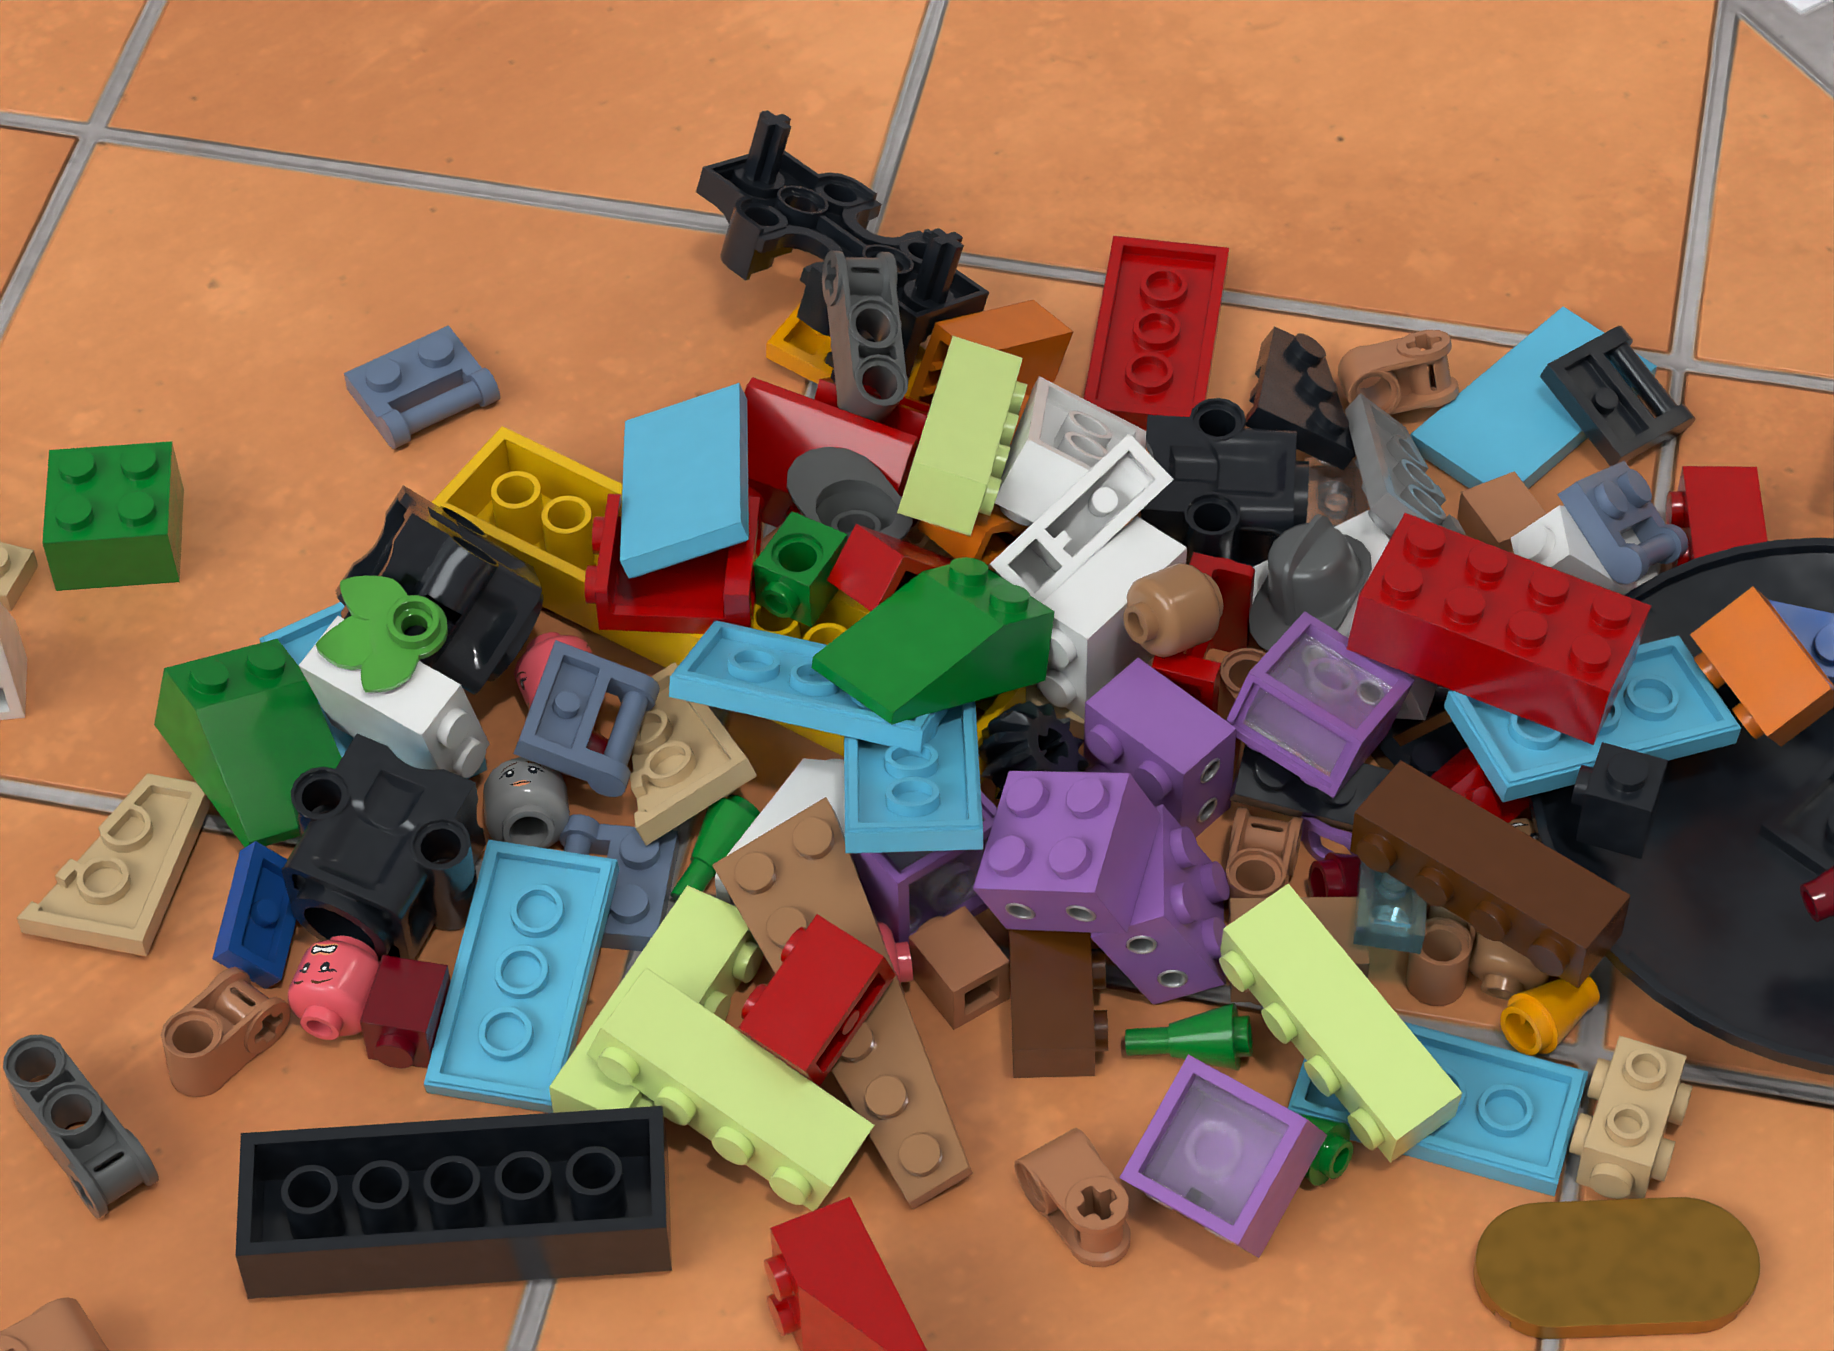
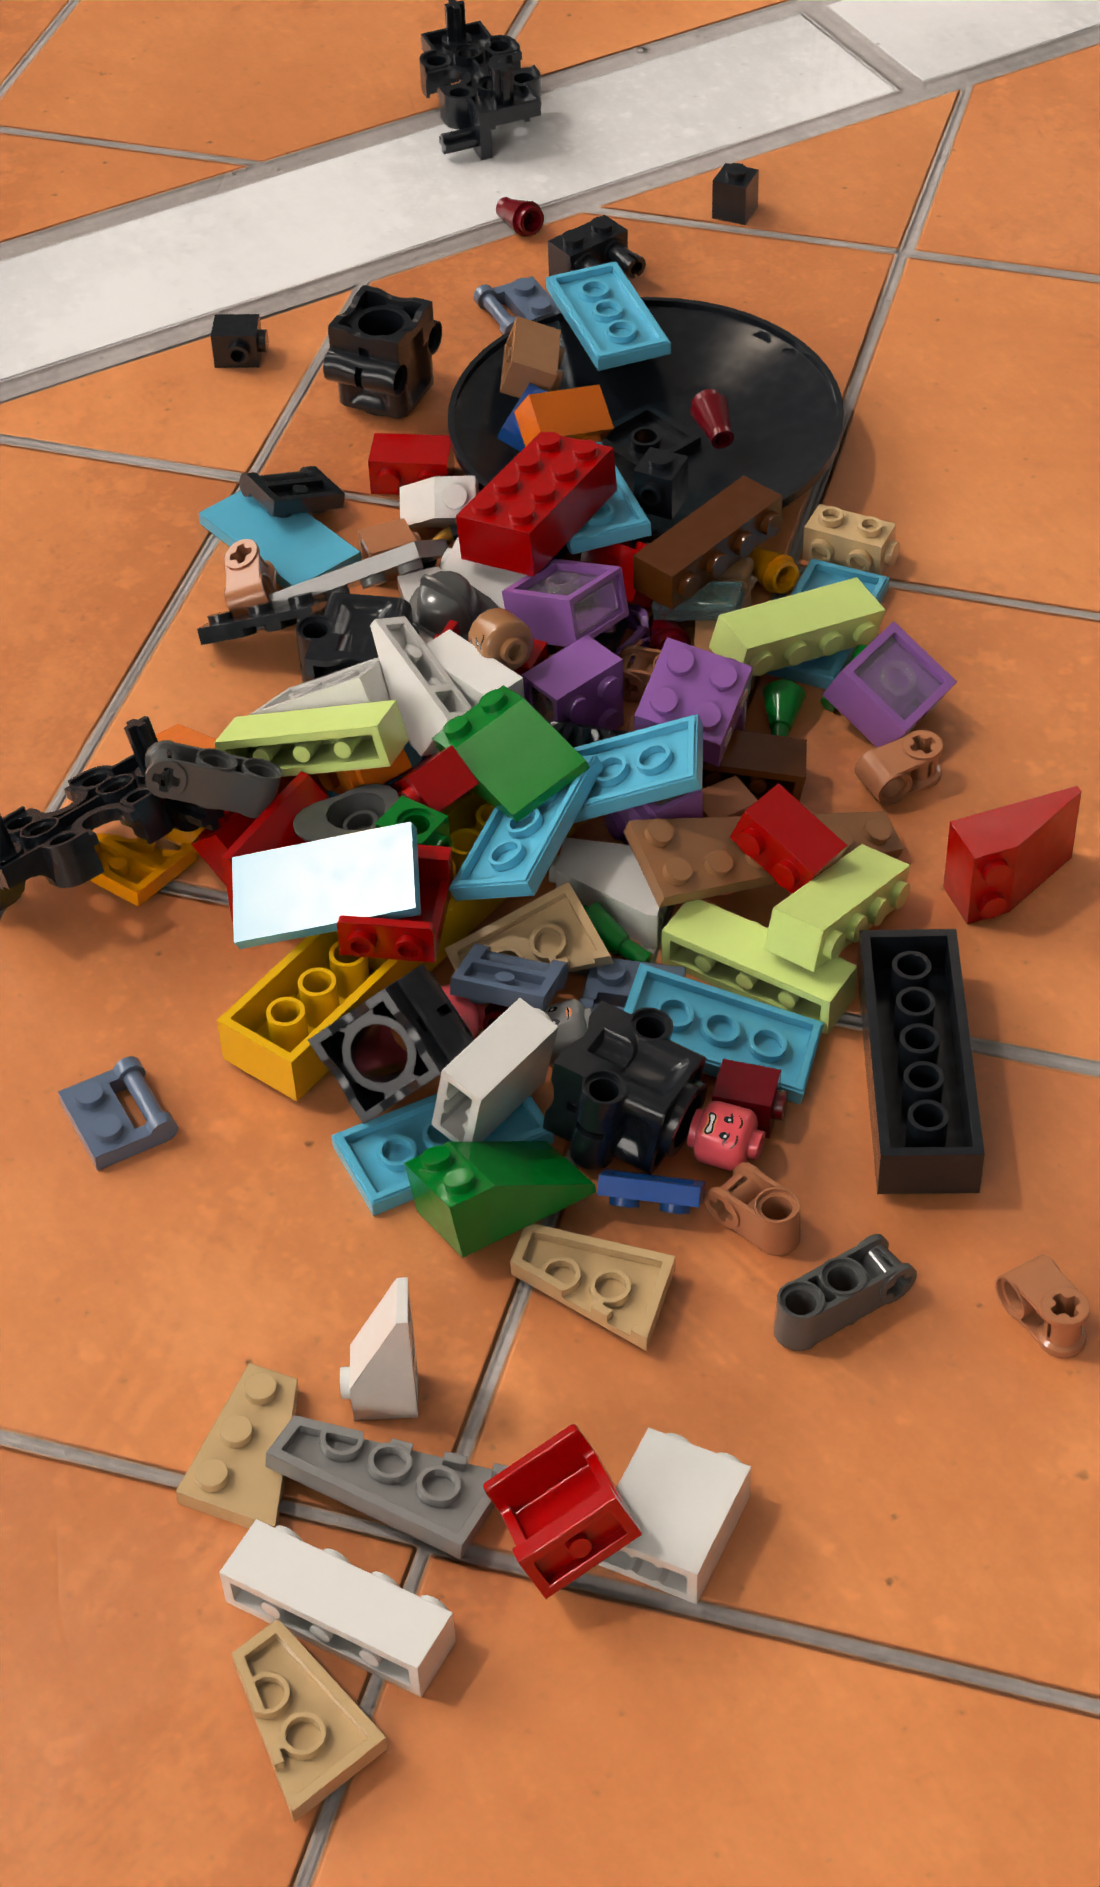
camera: 85 degrees left, 5 degrees down
green brick [42,441,184,591] -> none
bright green plate [316,576,448,693] -> none
red plate [1084,236,1229,430] -> none
pearl gold tile [1473,1197,1760,1339] -> none
sand blue plate [1557,460,1688,584] -> none

